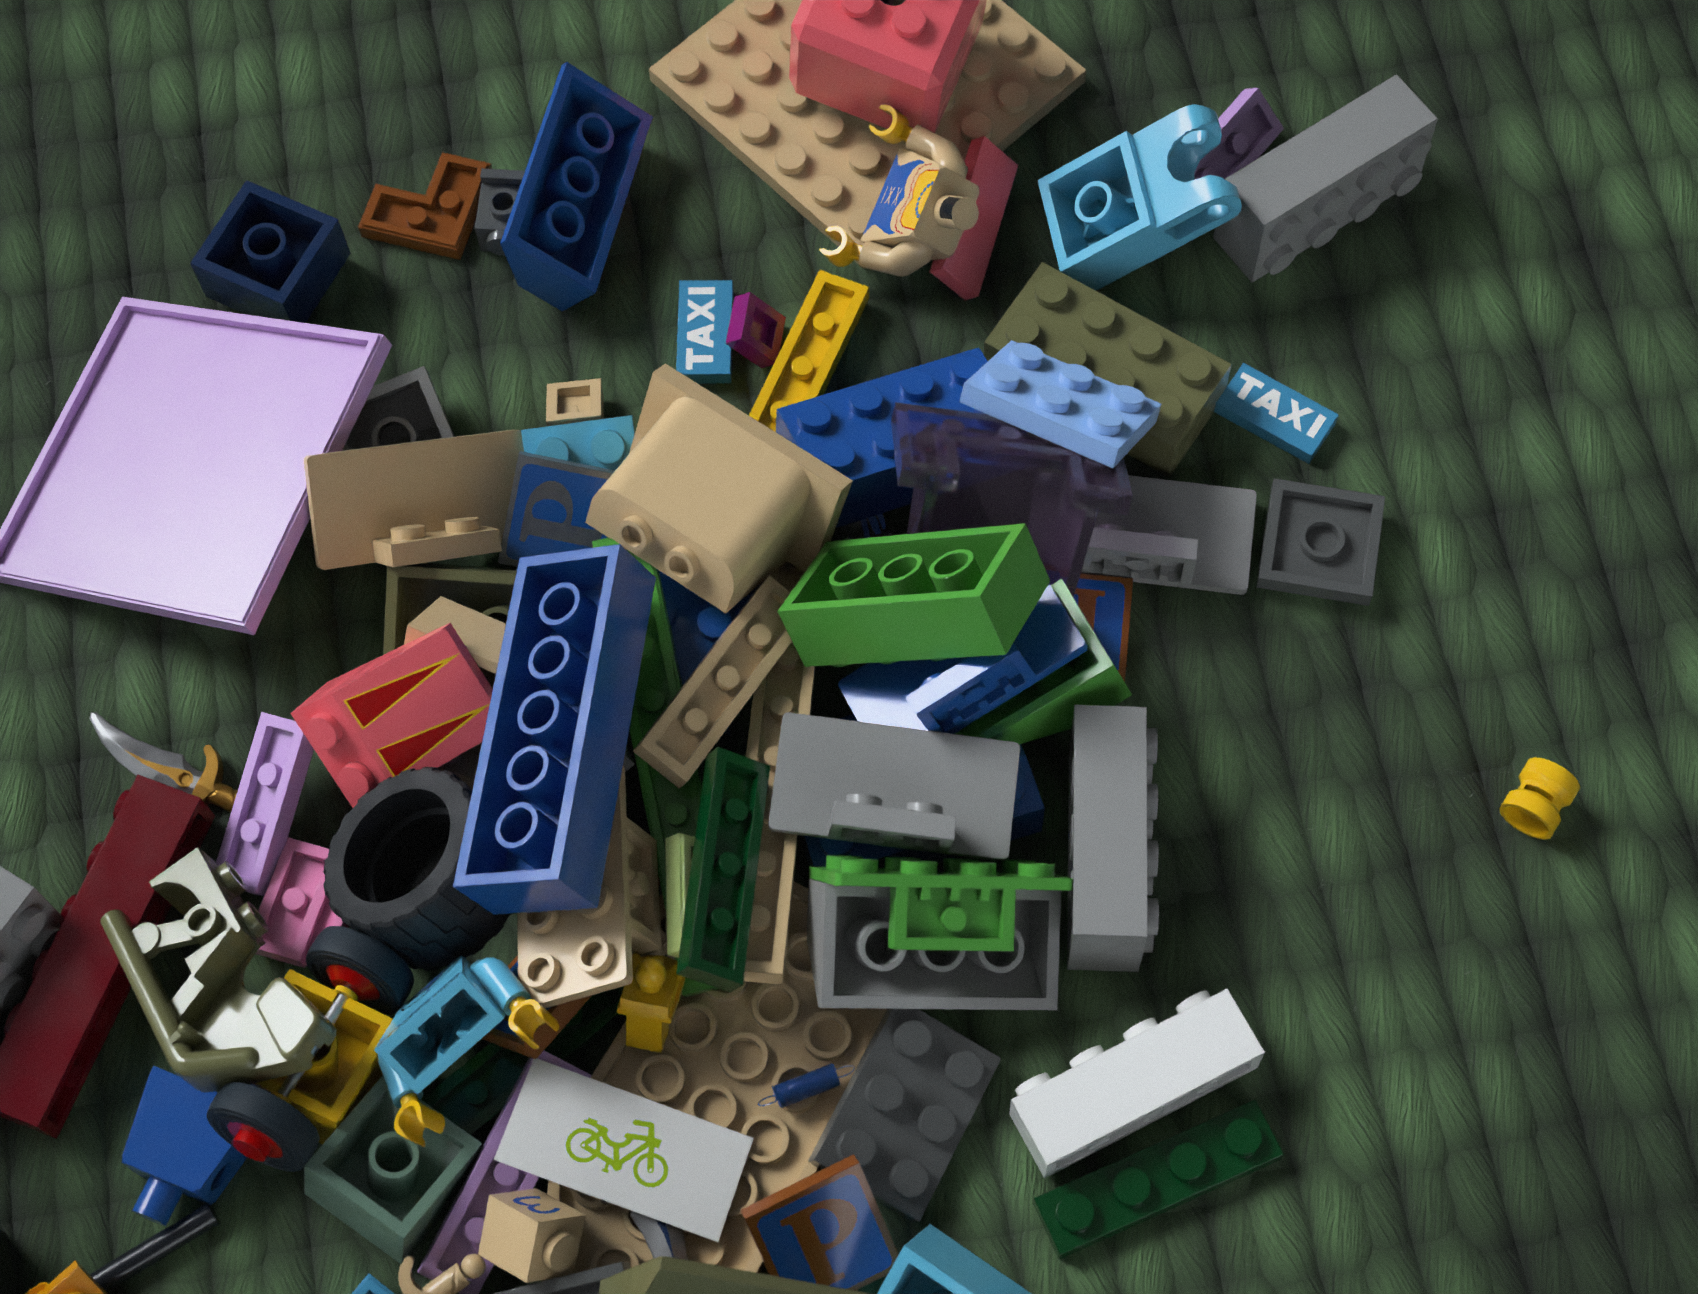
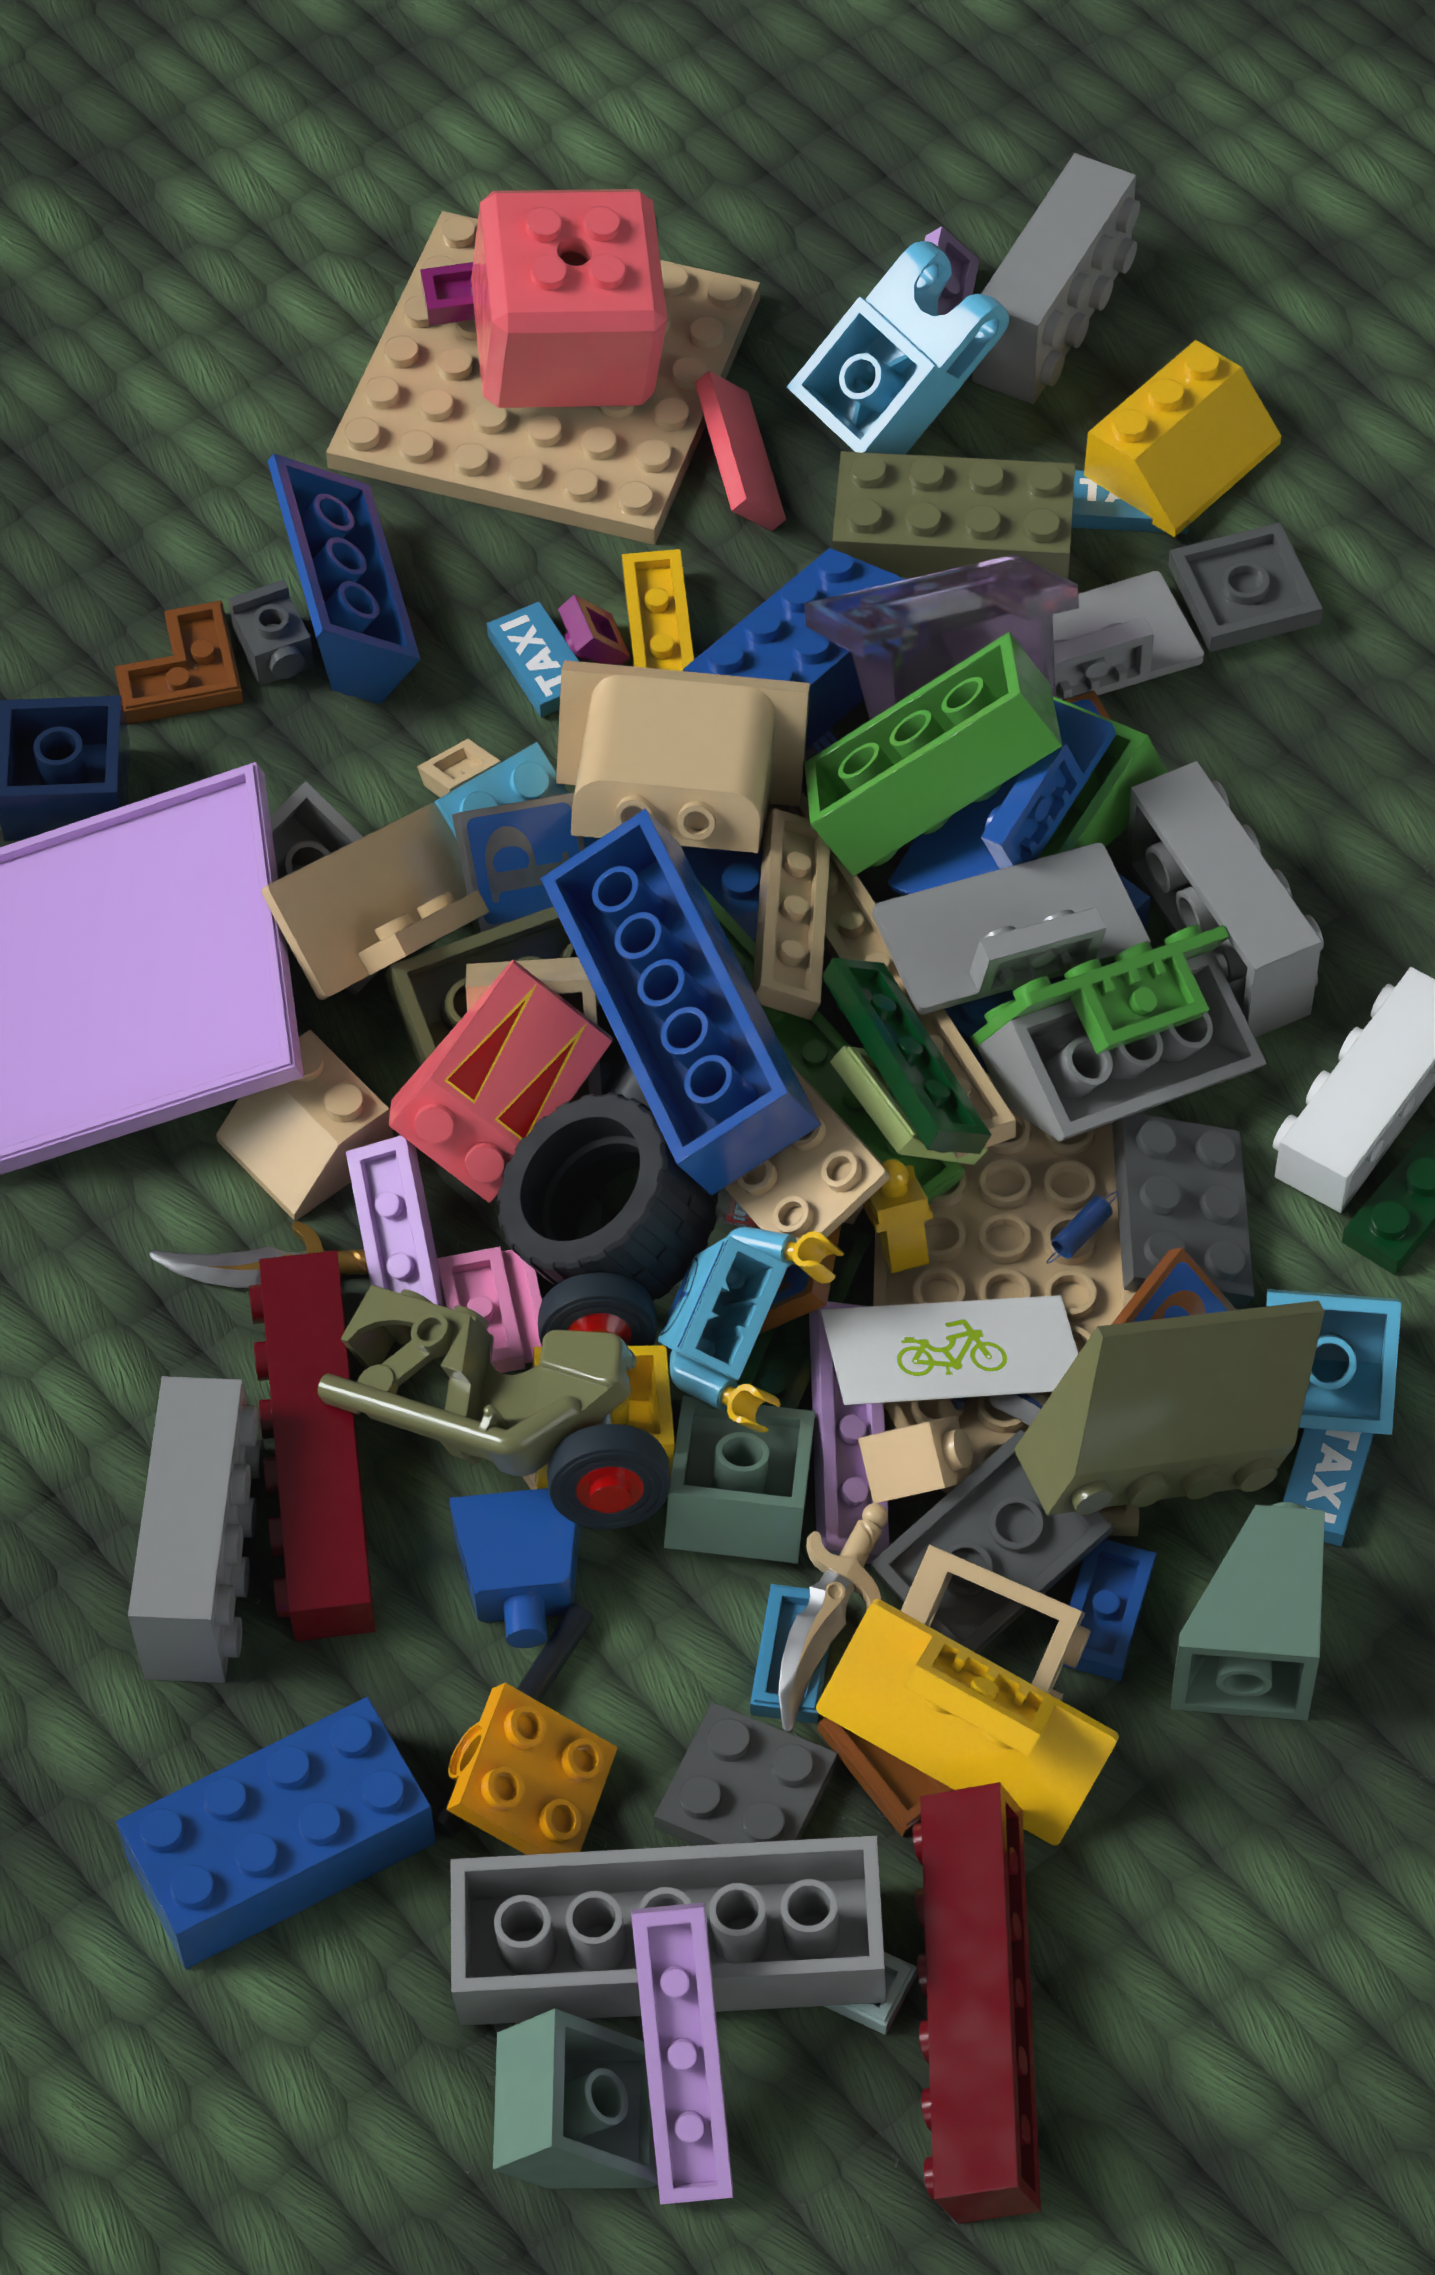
camera: 30 degrees left, 10 degrees down
tan torso [819,105,980,277] -> none
light blue plate [959,340,1162,469] -> none
none -> tan slope [216,1030,393,1221]
none -> yellow slope [1084,340,1282,538]

